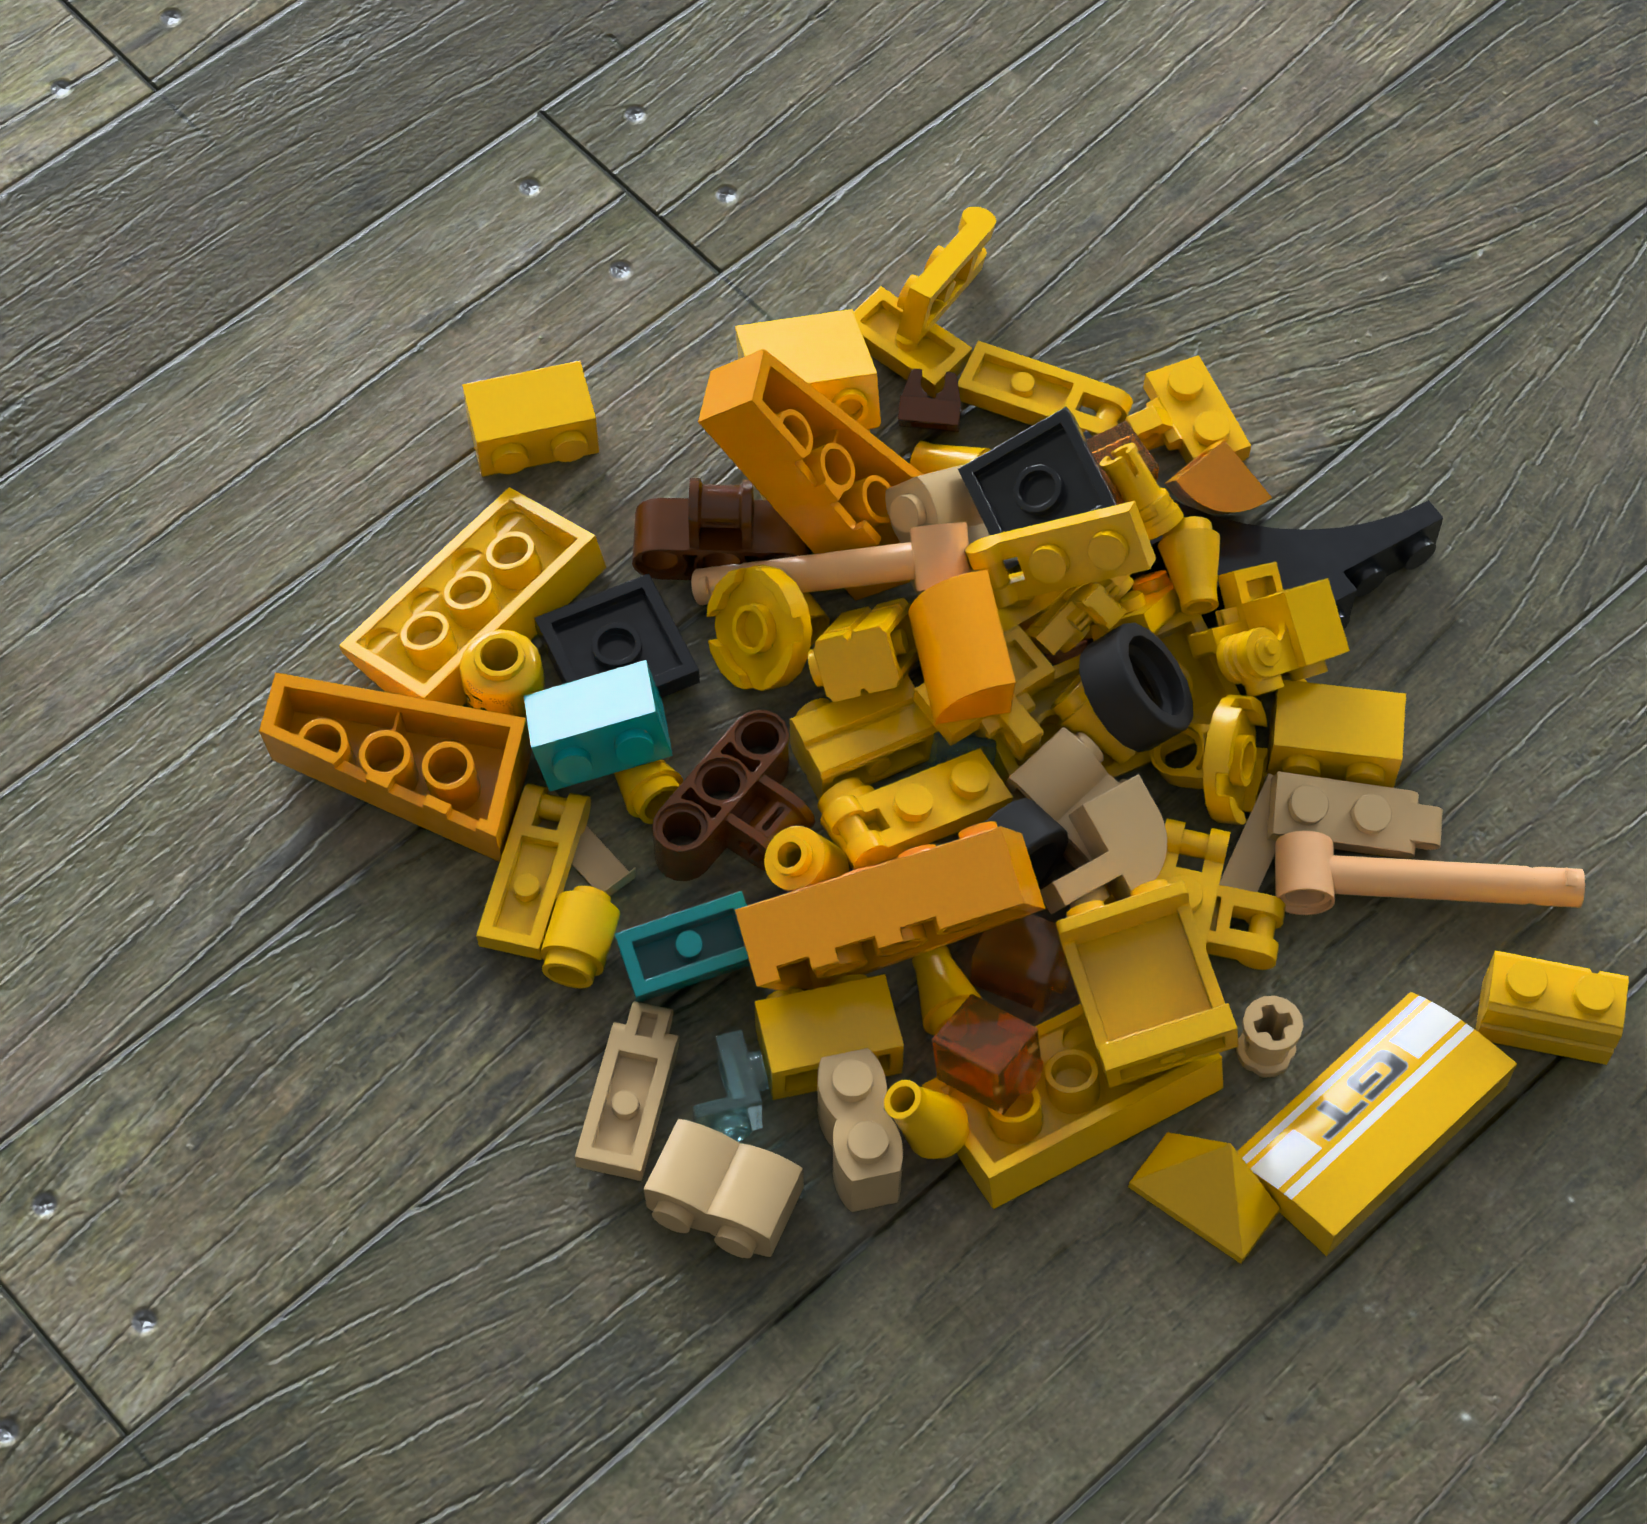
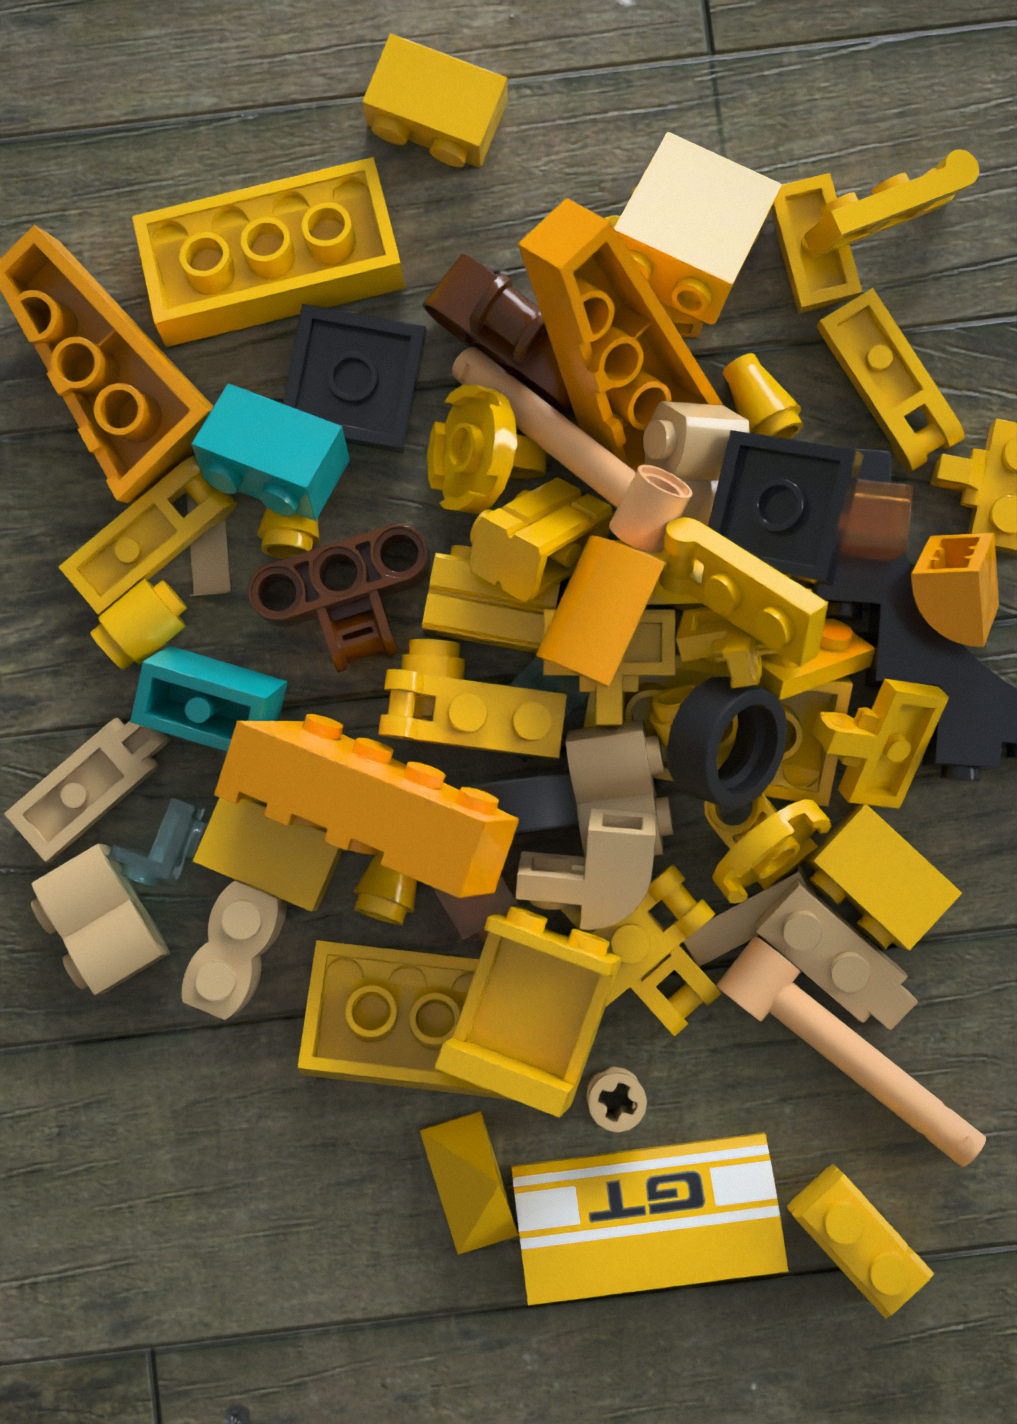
camera: 40 degrees right, 25 degrees up
yellow head [460,629,545,718] -> none
yellow brick [764,826,849,892] -> none
yellow cone [884,1080,969,1159] -> none
reddish brown tile [898,369,961,432] -> none
clear orange brick [932,993,1043,1115] -> none
yellow pin [1099,443,1184,540] -> none
yellow cone [1158,516,1220,615] -> none
yellow brick [1216,578,1350,696] -> none

